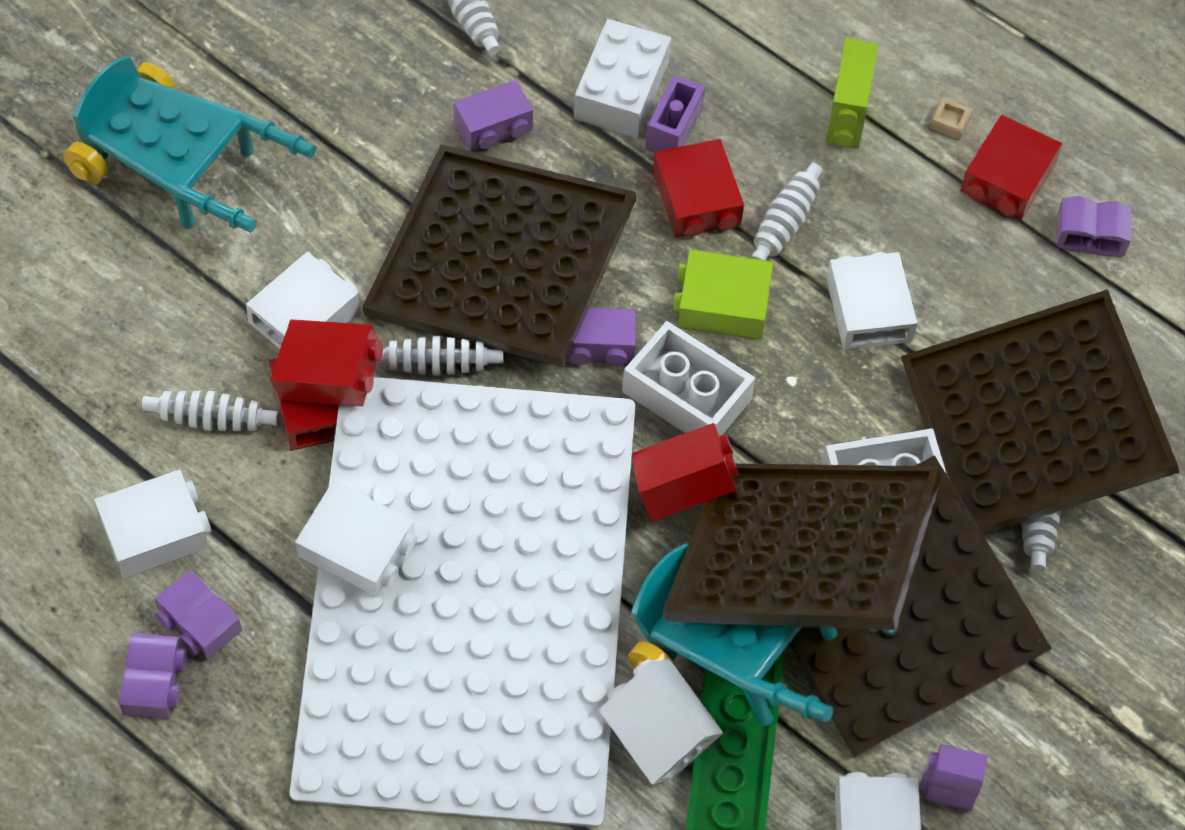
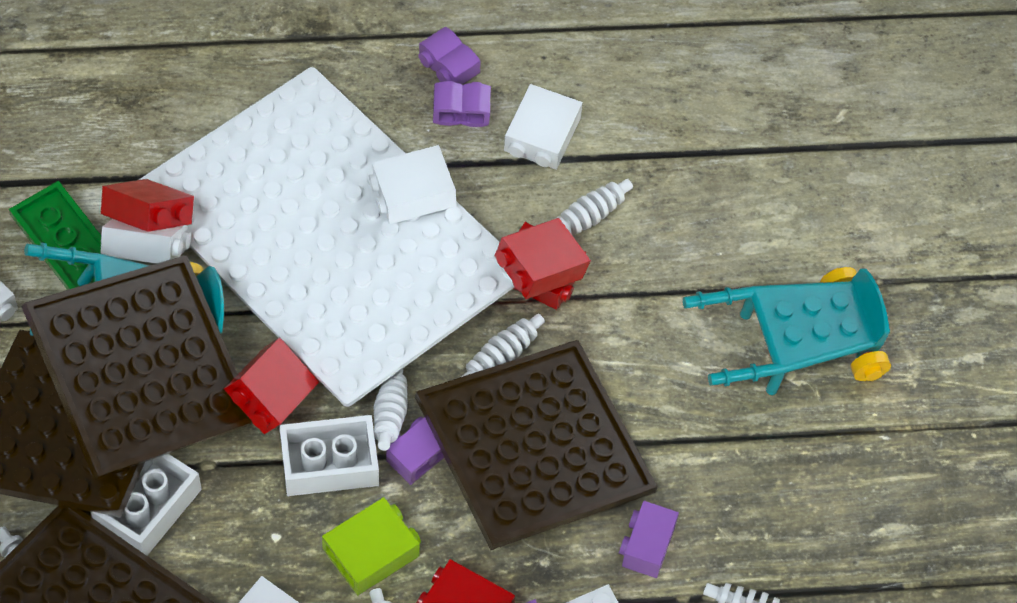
camera: 135 degrees right, 0 degrees up
white brick [246,251,360,349] -> none
none -> red brick [101,179,194,232]
none -> white piece [374,368,408,451]

